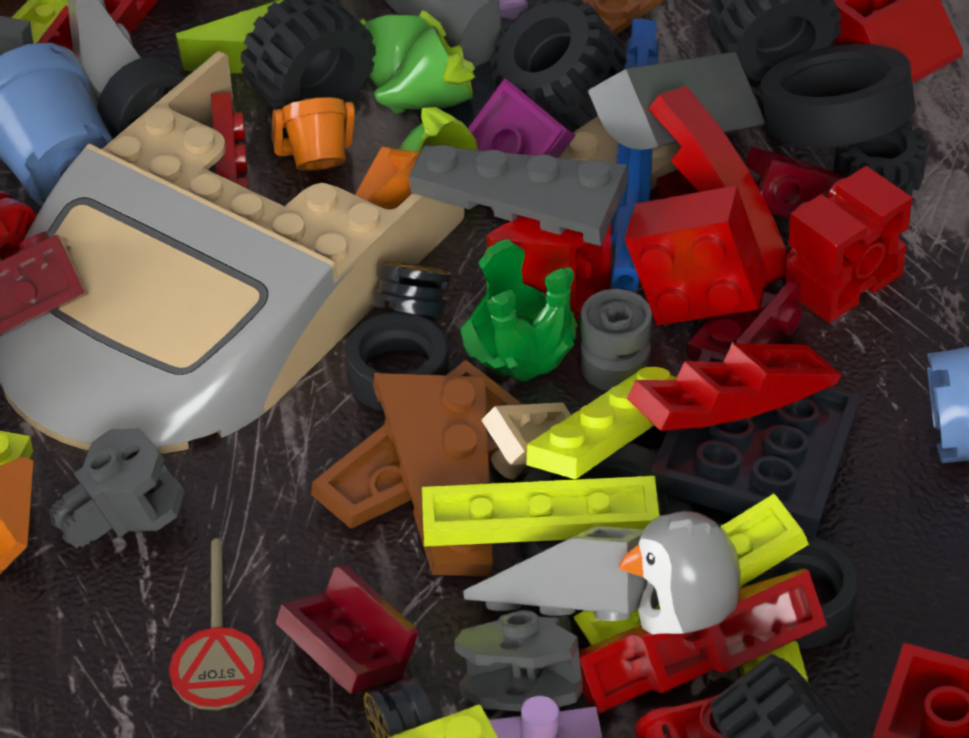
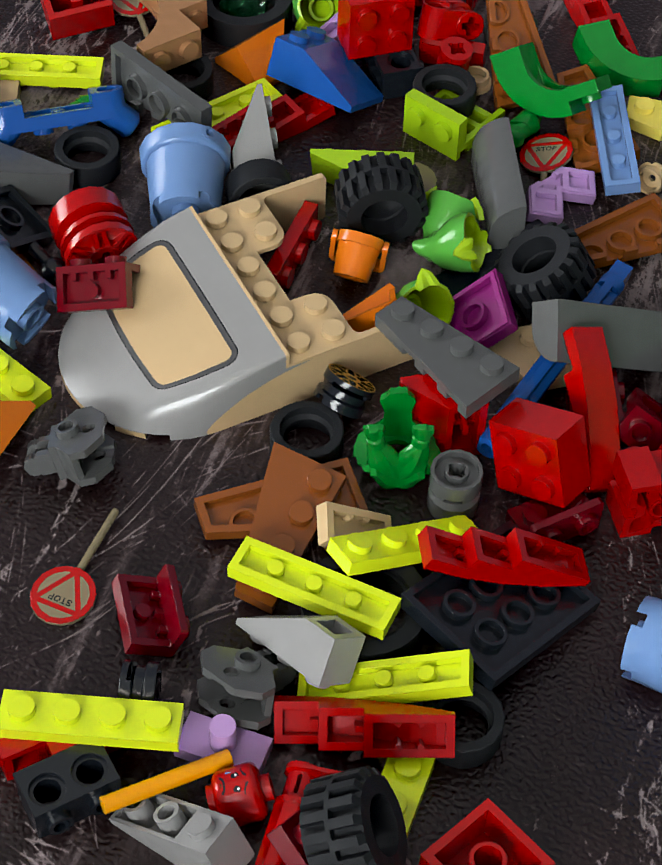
camera: 25 degrees right, 5 degrees up
light grey piece [617,511,741,635] -> none

